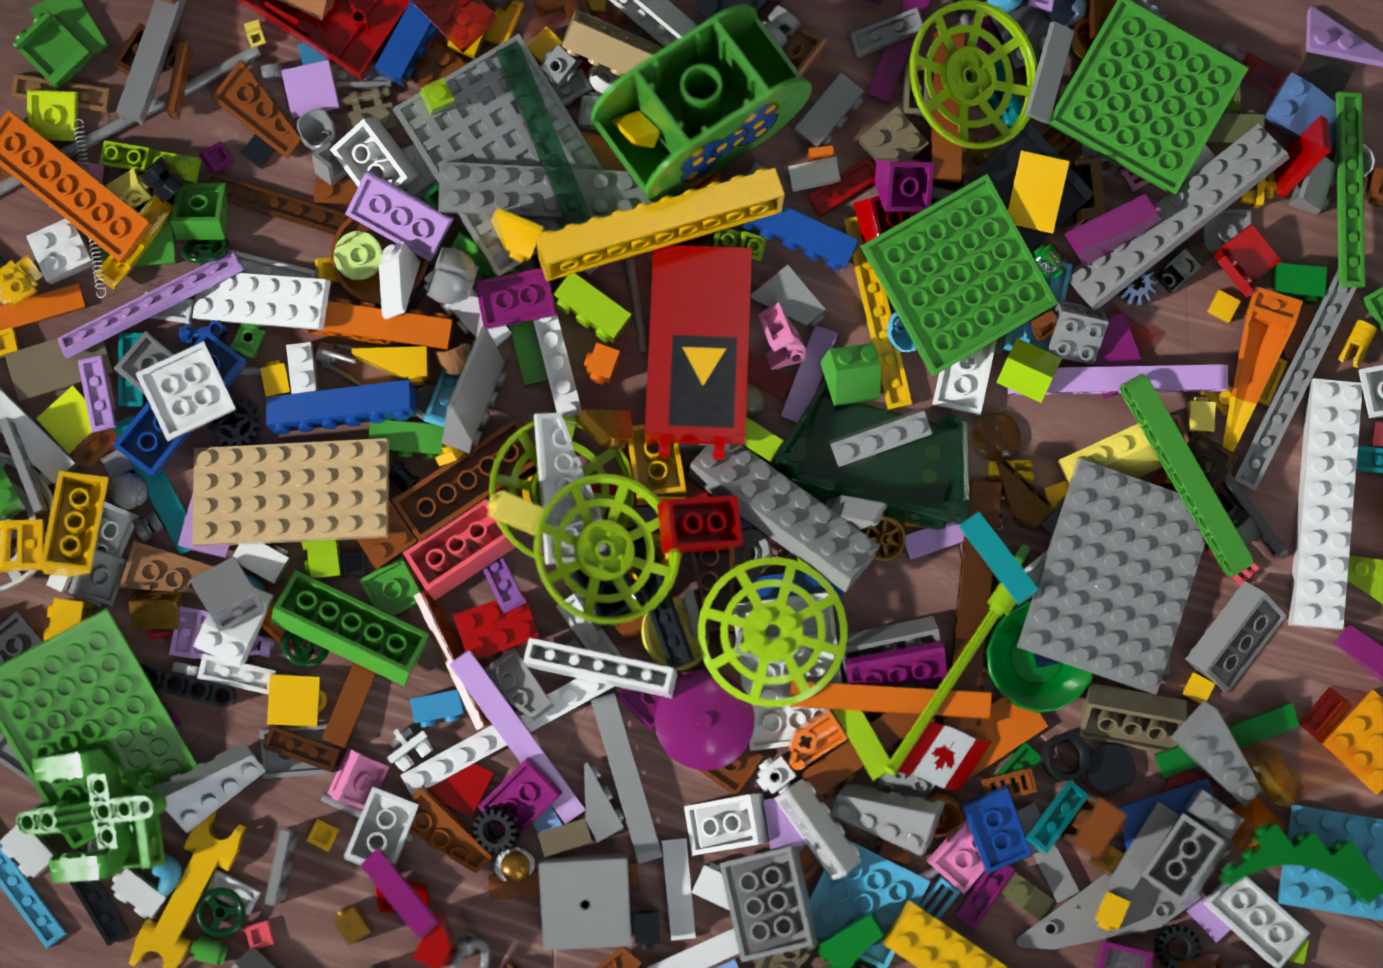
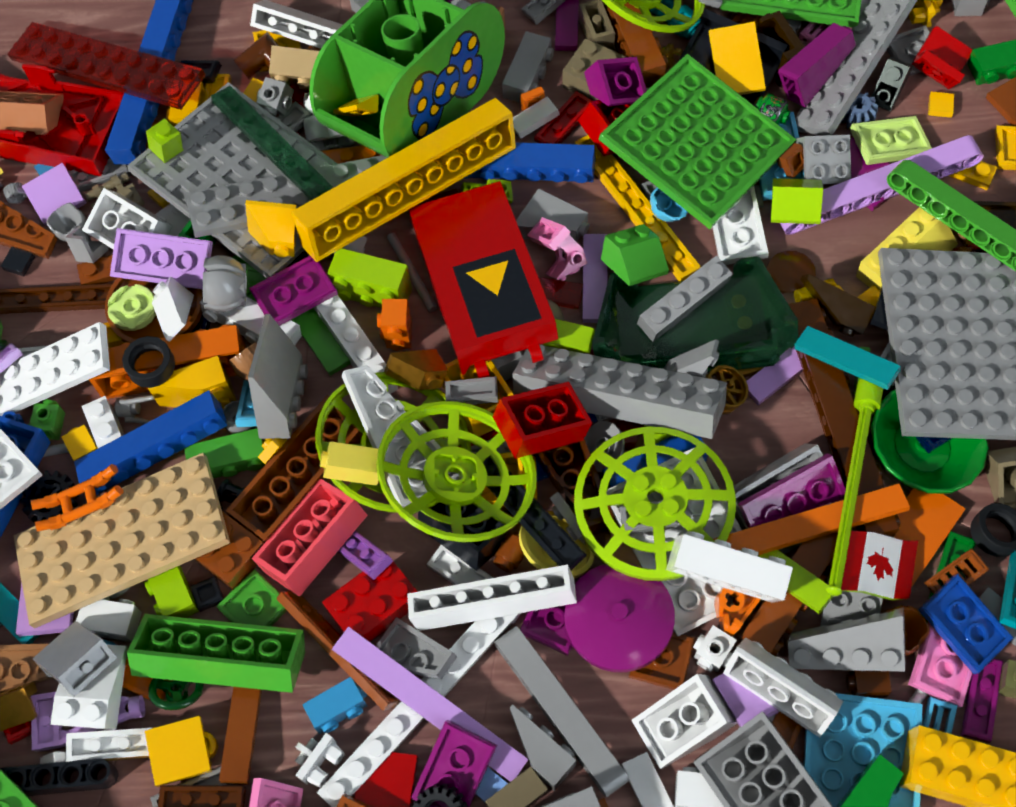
camera: 10 degrees left, 20 degrees down
light yellow brick [1186,397,1216,434] -> none
orange plate [1222,286,1303,452] -> none
none -> orange piece [30,464,123,532]
none -> black tyre [122,336,175,388]
none -> light grey tile [445,376,498,405]
none -> white brick [666,531,793,603]
none -> yellowish green tile [850,116,932,165]

